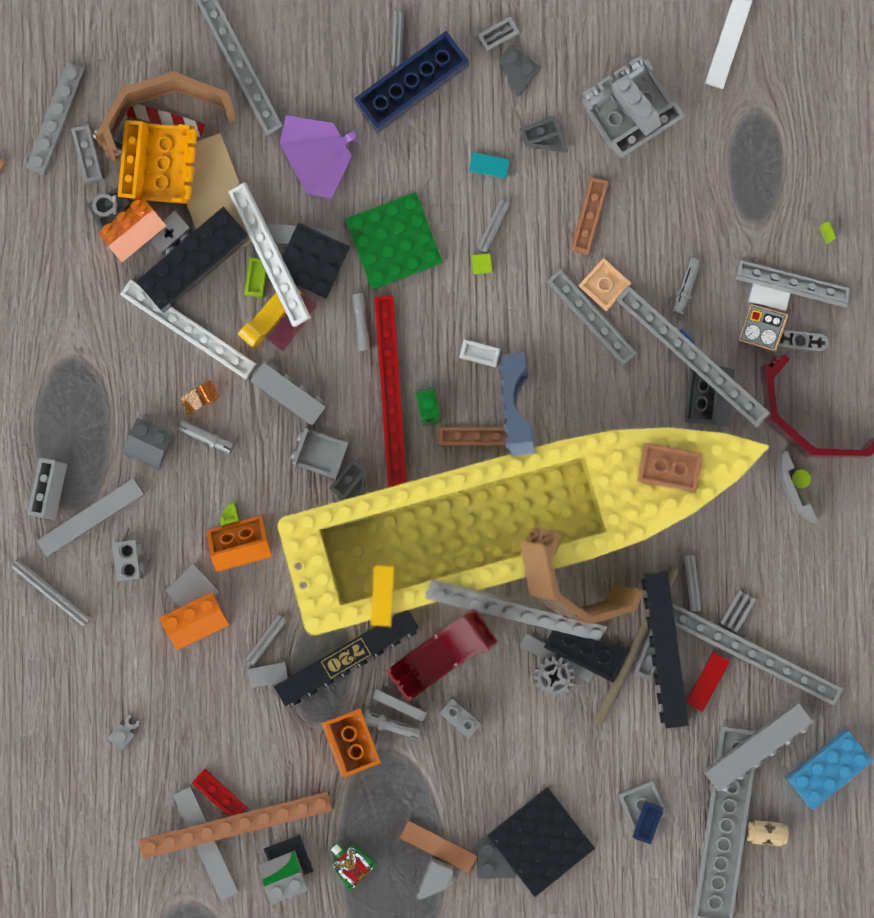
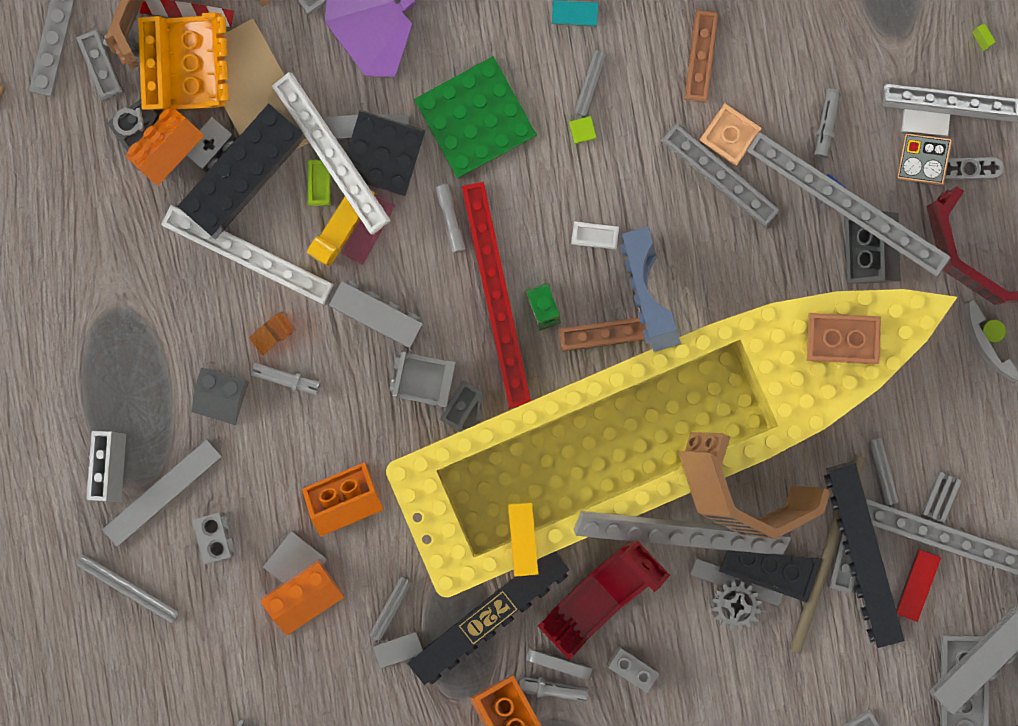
camera: 10 degrees left, 0 degrees up
lime tile [220,502,240,526] -> none

